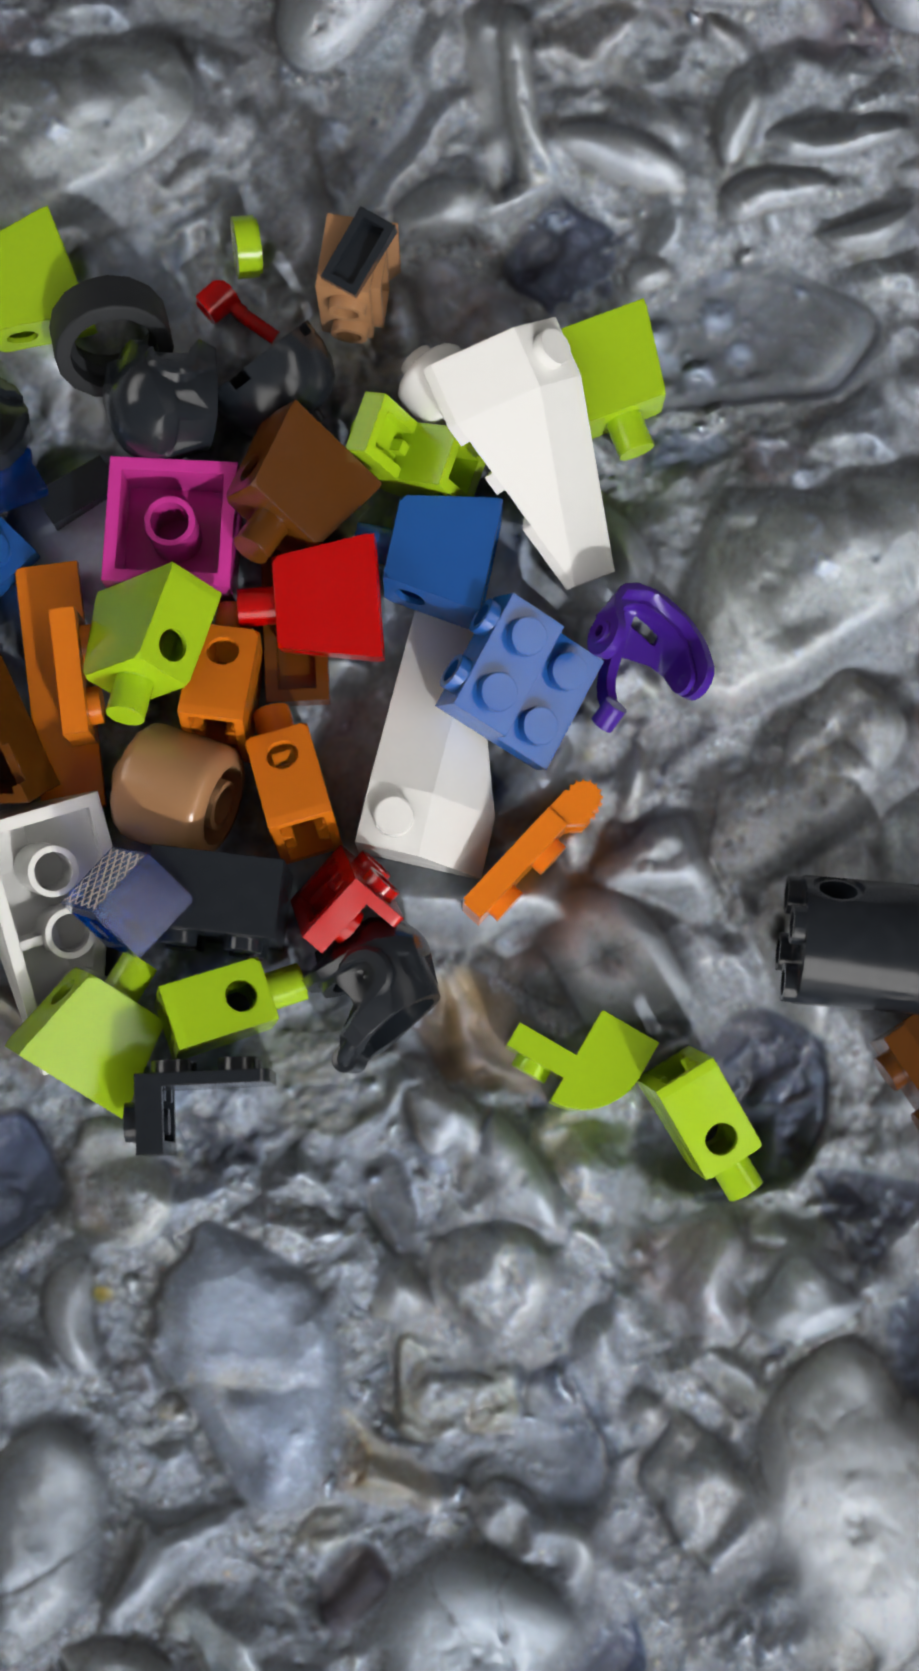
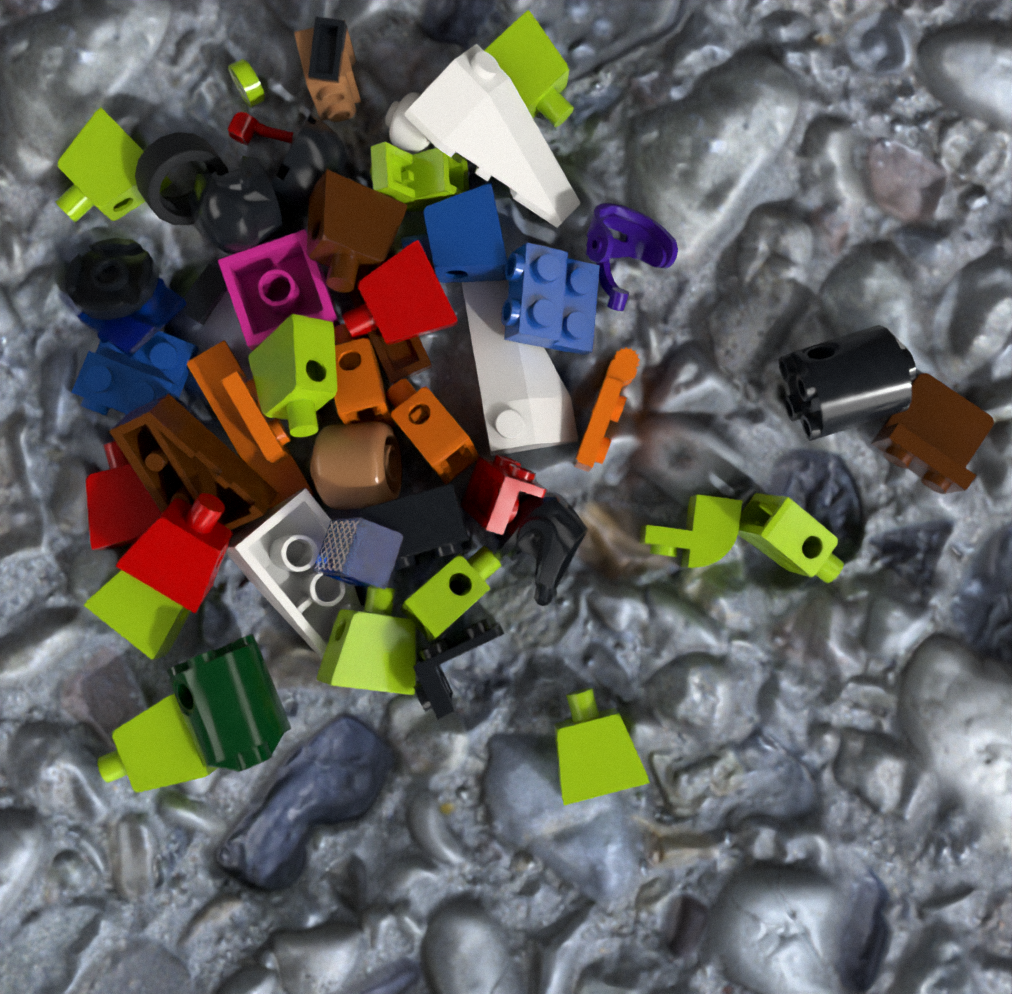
camera: 30 degrees left, 5 degrees up
none -> lime torso [554,688,650,806]

